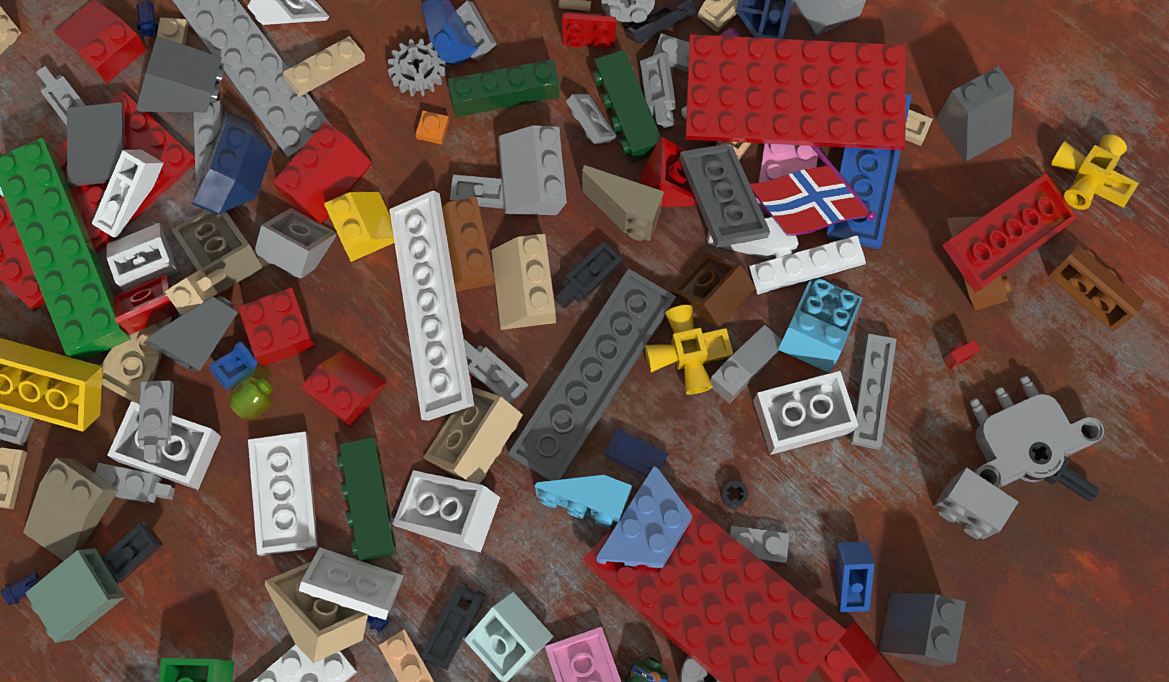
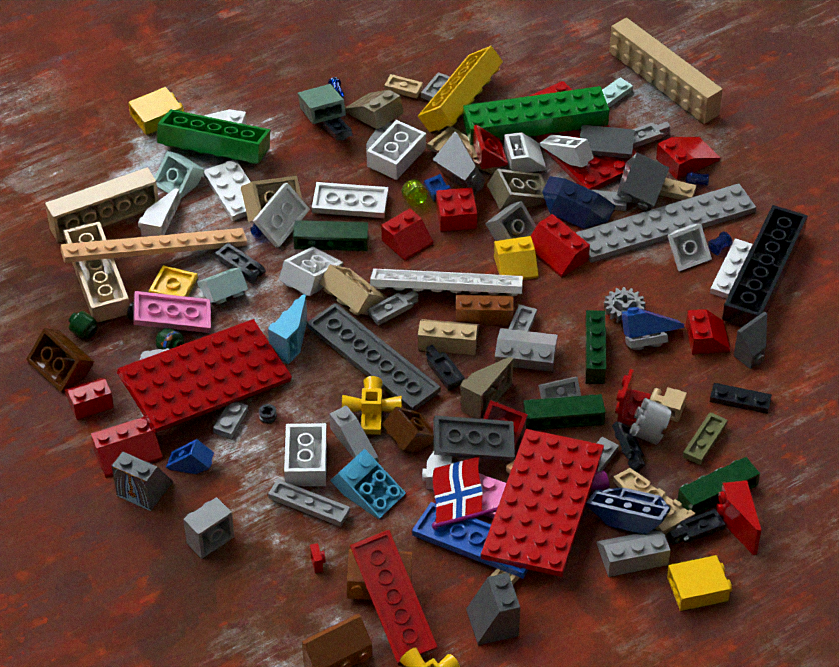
camera: 105 degrees right, 25 degrees down
light grey hinge [138,381,174,463] -> none
tan brick [165,269,226,316] -> none
tan plate [283,36,365,97] -> none
orange plate [416,111,449,145] -> none
medium blue wing [596,466,692,568] -> none
clear blue plate [604,429,668,477] -> none
light grey hinge [640,51,675,128] -> none
white plate [749,235,866,295] -> none
light grey piece [970,376,1104,502] -> none

